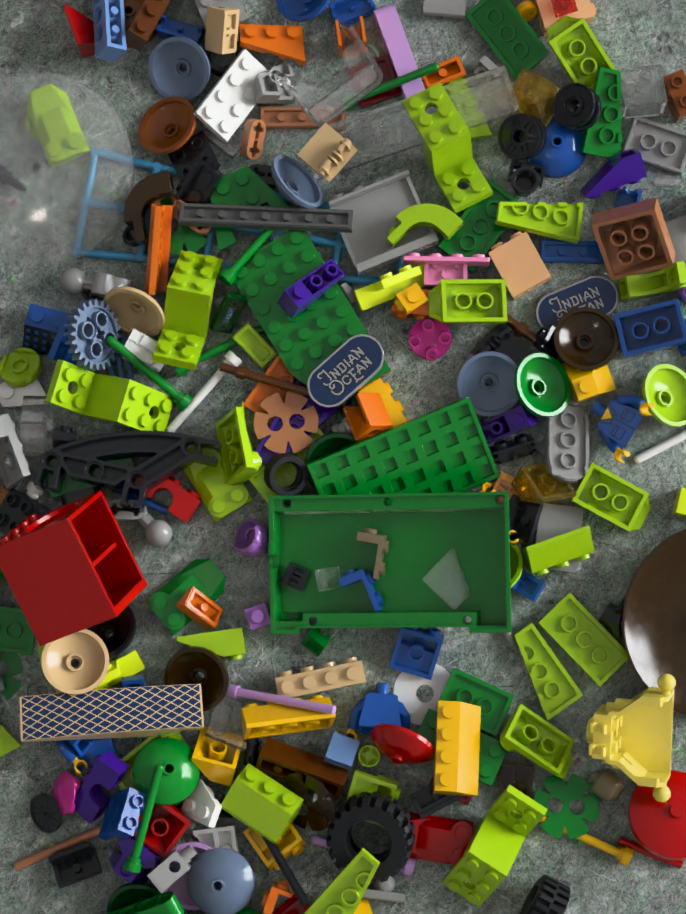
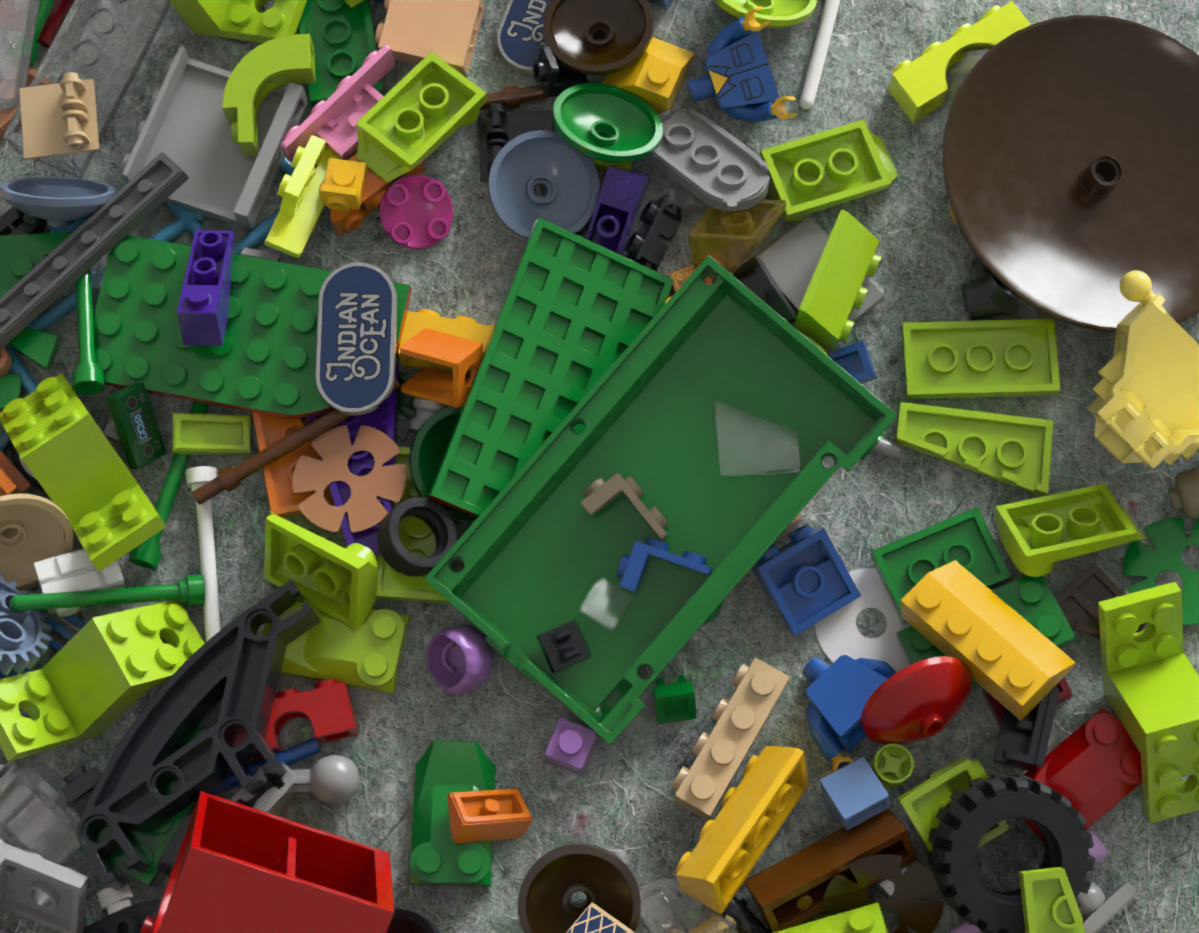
camera: 45 degrees left, 10 degrees down
lime slope [176,627,247,661] -> none
lavender bar [226,684,336,715] -> none

